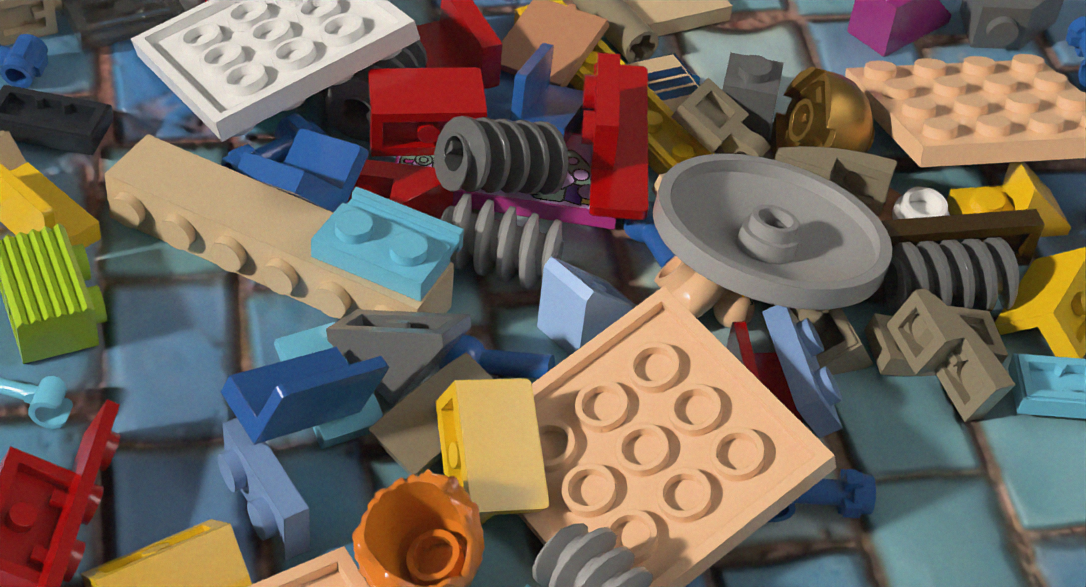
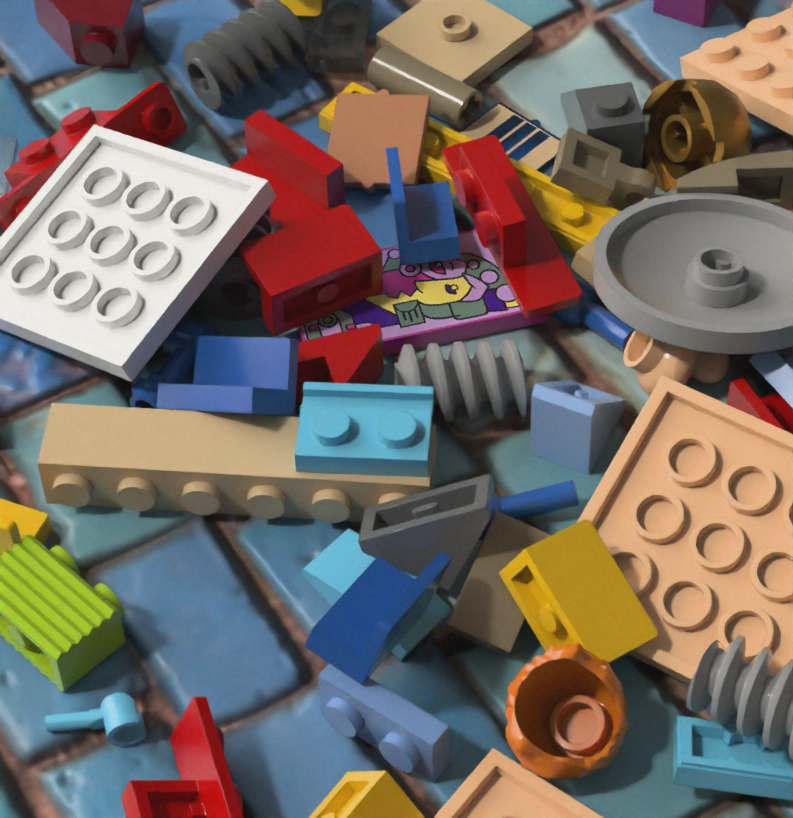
camera: 15 degrees left, 5 degrees up
dark grey piece [434,116,569,195] -> none

